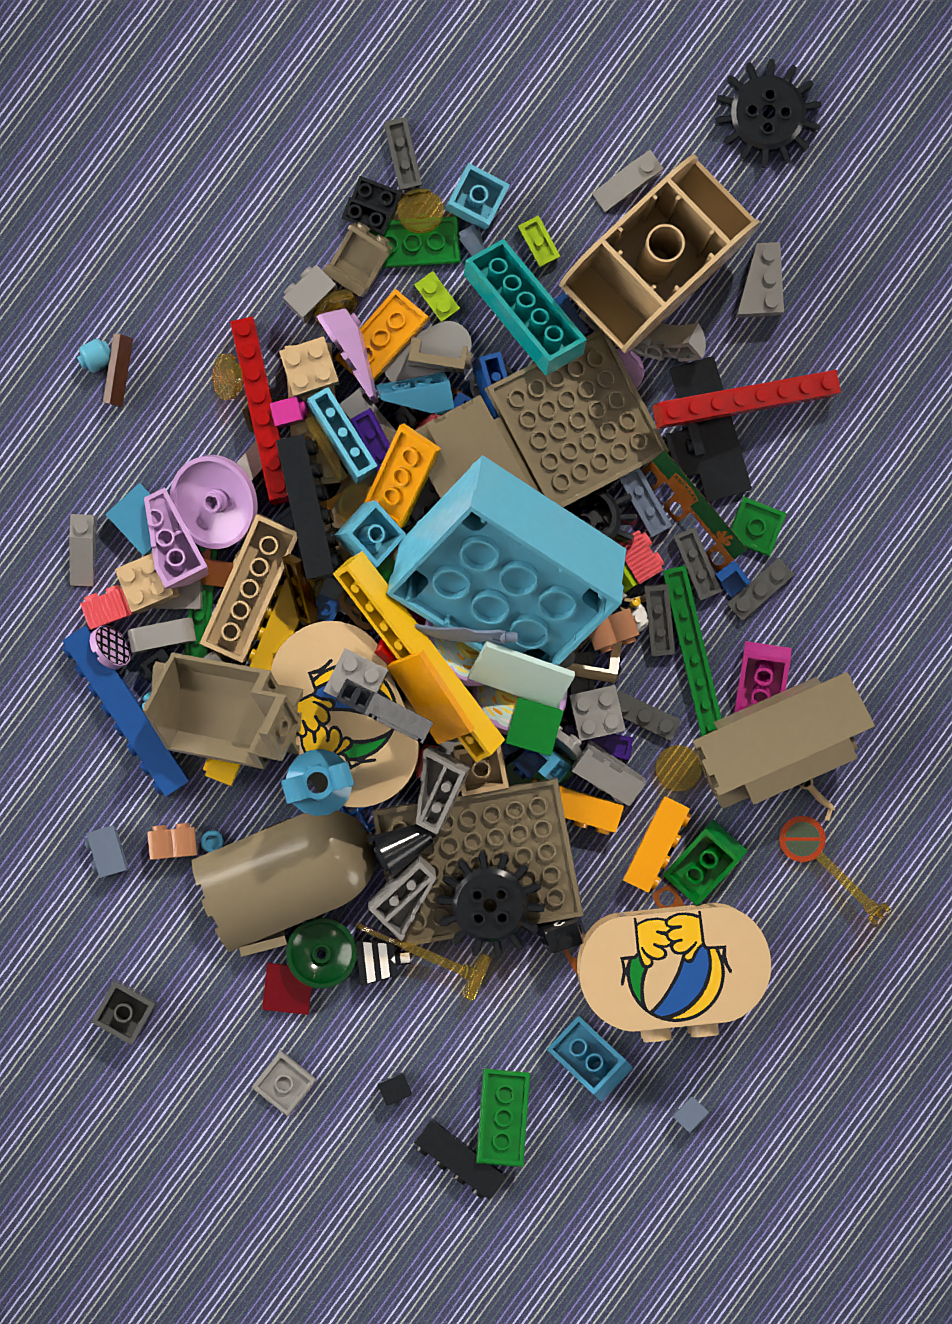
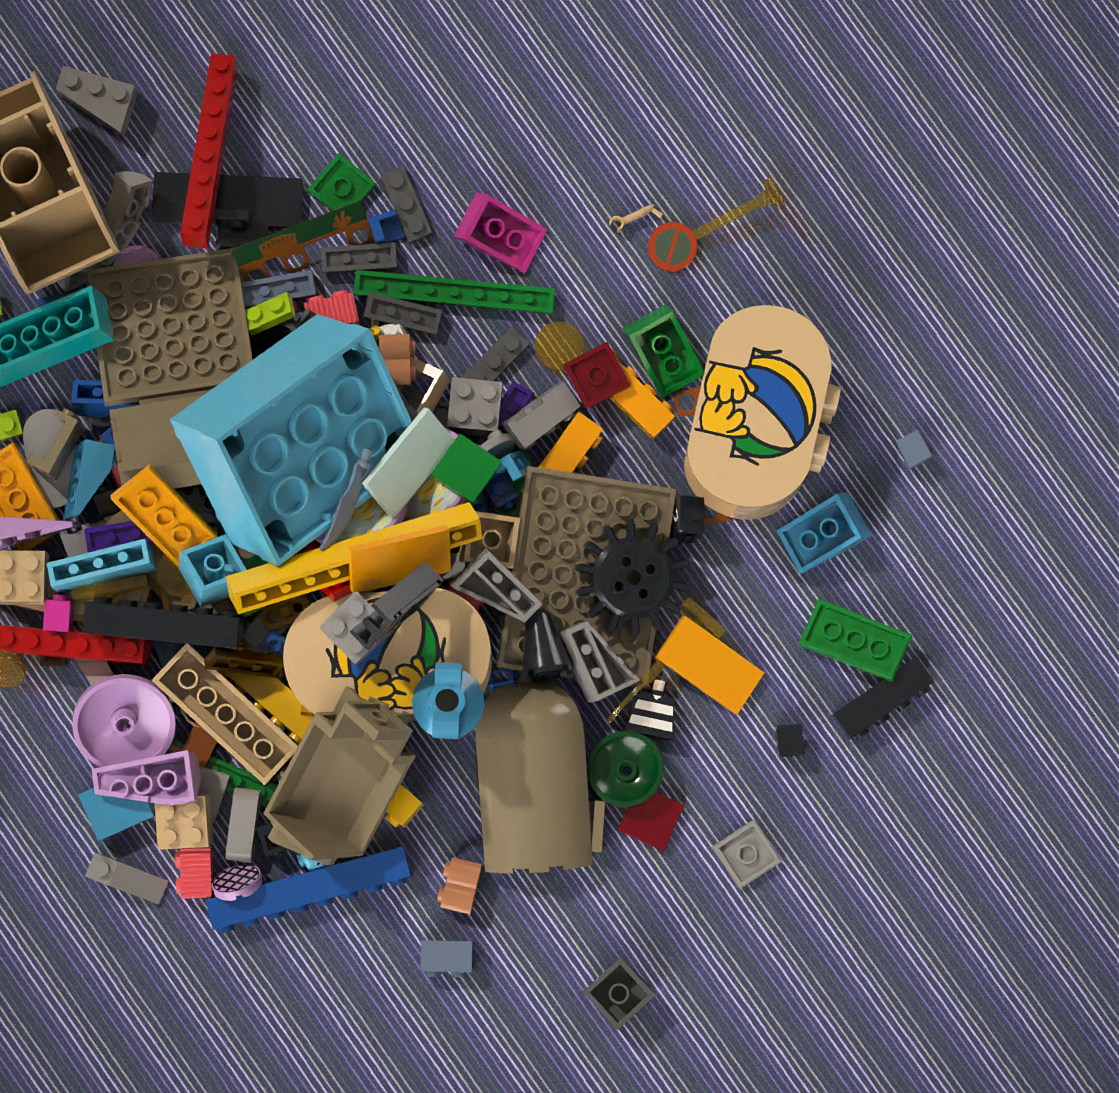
camera: 75 degrees left, 5 degrees down
dark azure tile [201,830,225,853] -> none
dark tan panel [693,672,875,809] -> none
none -> lime plate [245,292,296,336]
none -> dark red tile [563,342,631,410]
none -> light orange tile [655,616,764,715]

